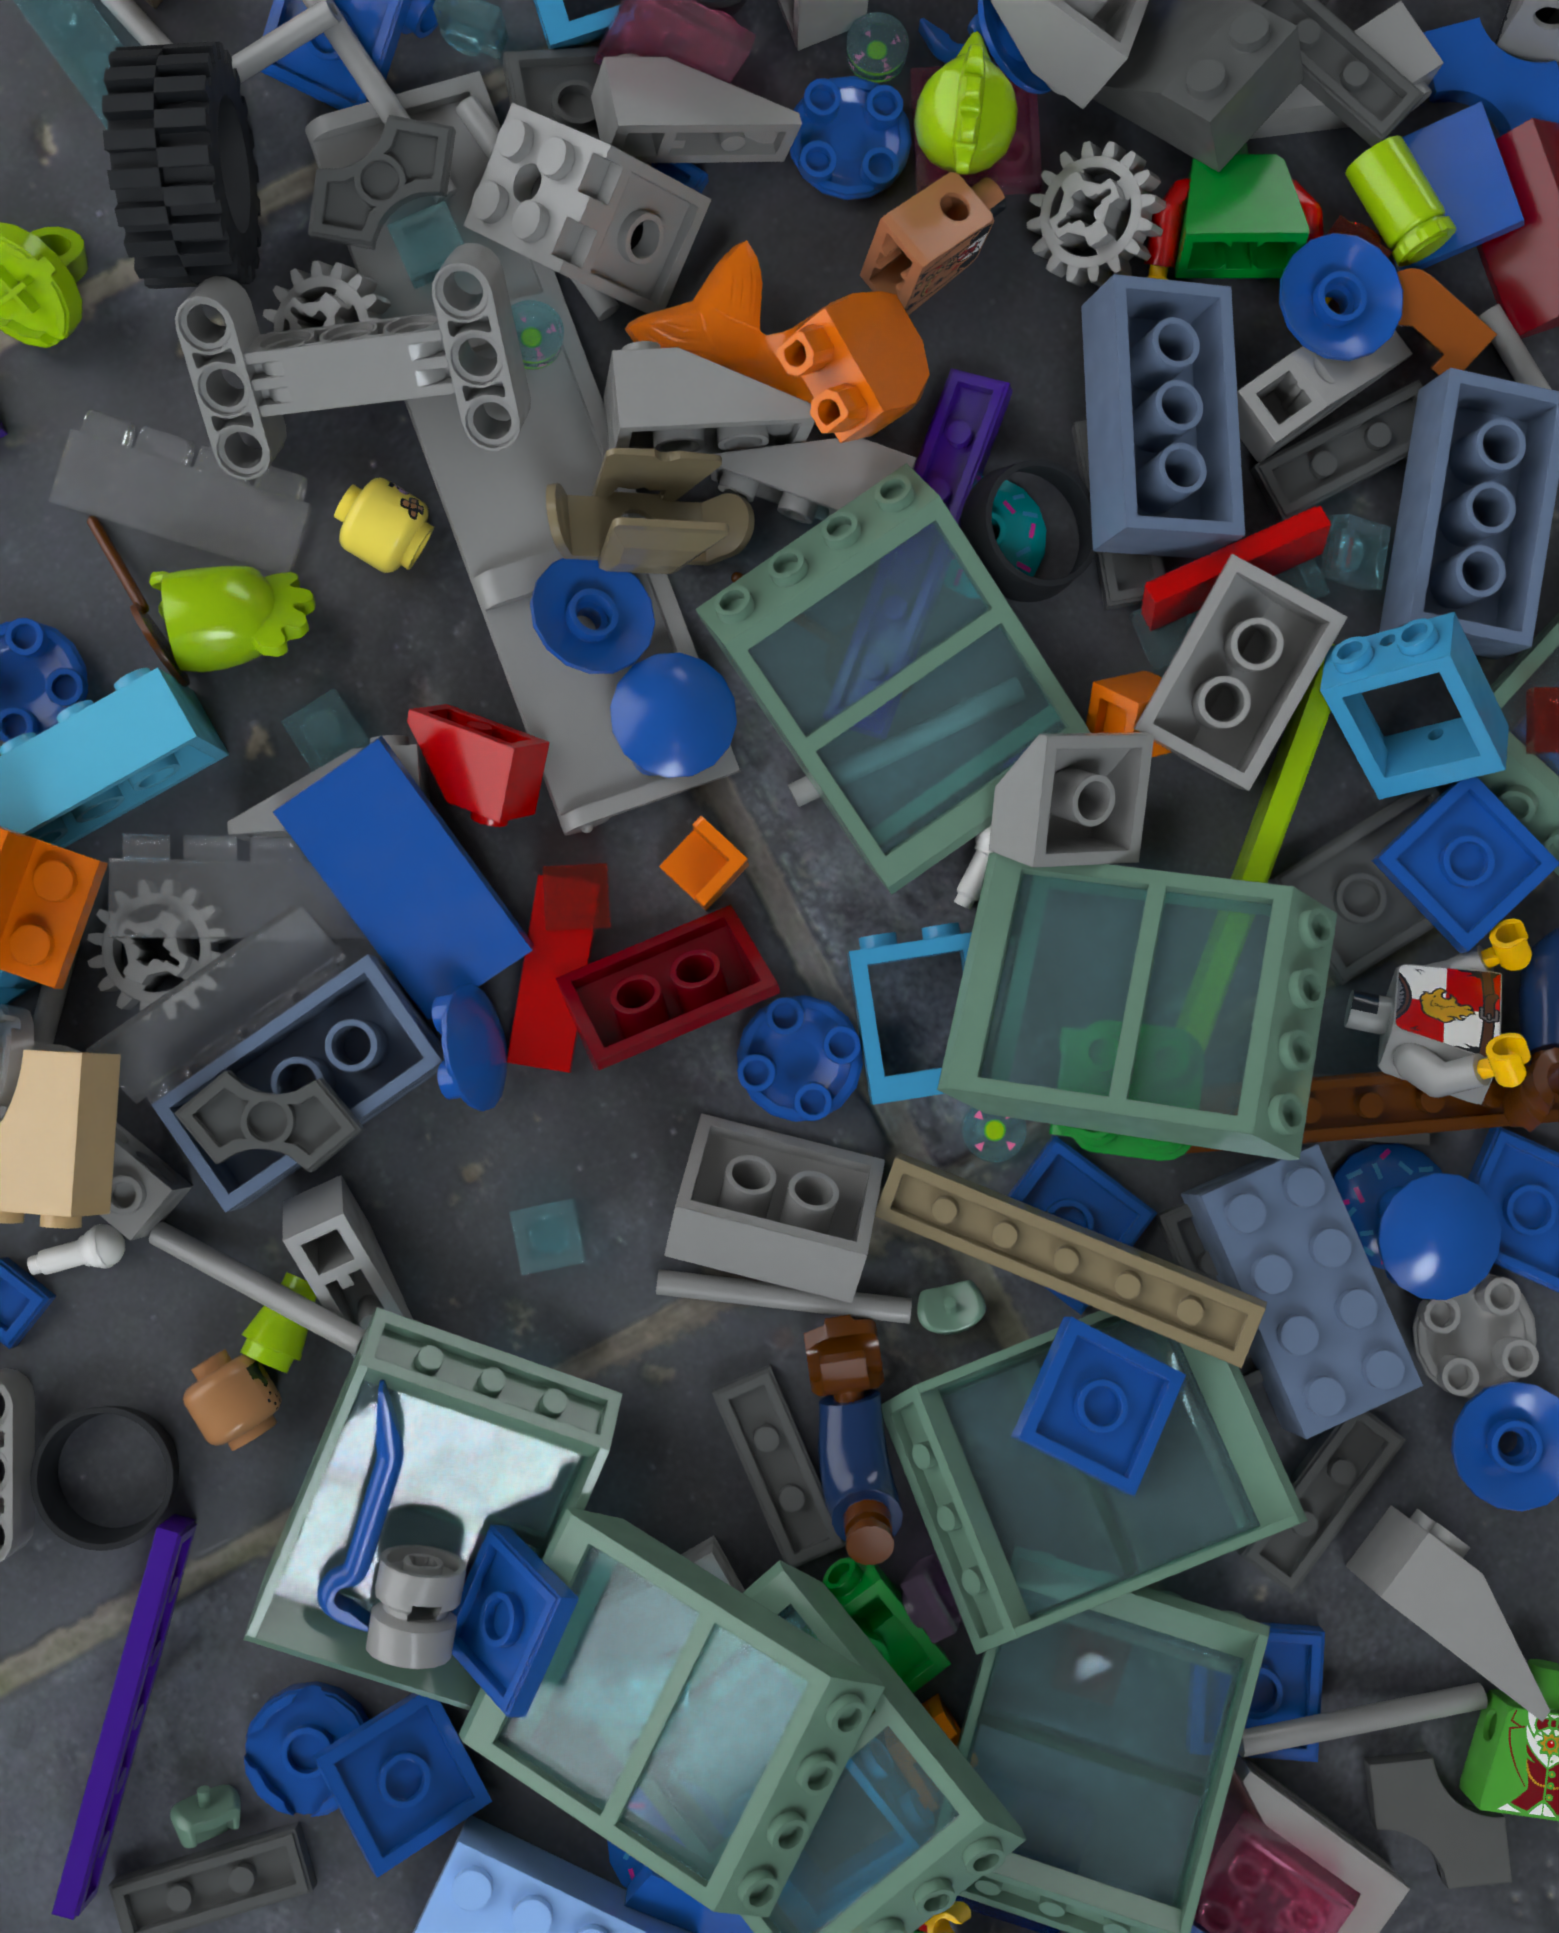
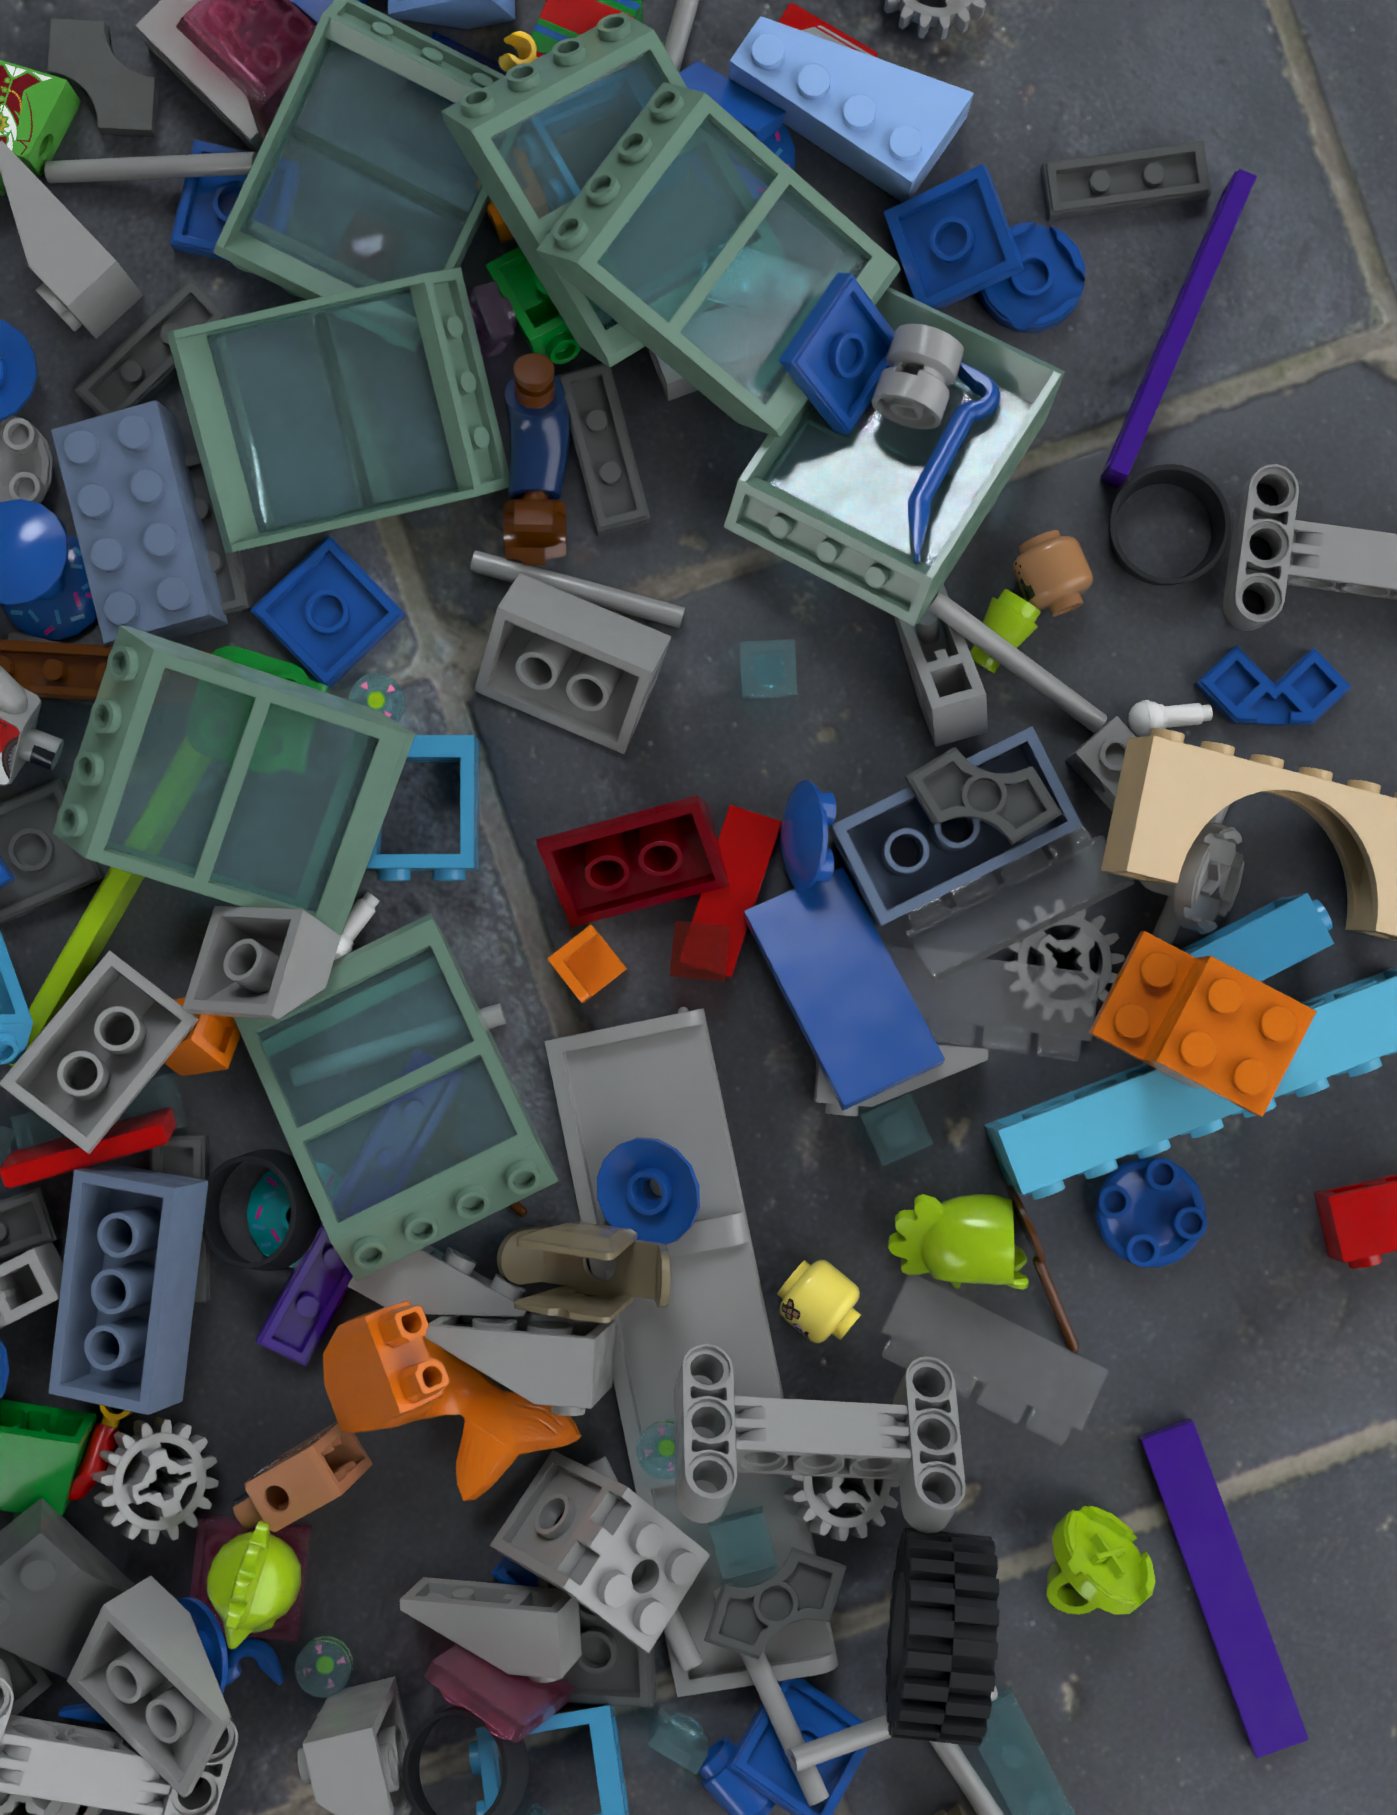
camera: 165 degrees left, 0 degrees up
sand green piece [170,1784,241,1848] -> none
red slope [407,704,550,827] -> none
blue dish [610,652,737,778] -> none
blue dish [737,995,863,1122] -> none
blue dish [790,76,912,200] -> none
dark tan plate [875,1153,1267,1368] -> none
sand green piece [917,1280,986,1335] -> none
blue plate [1011,1317,1186,1497] -> none

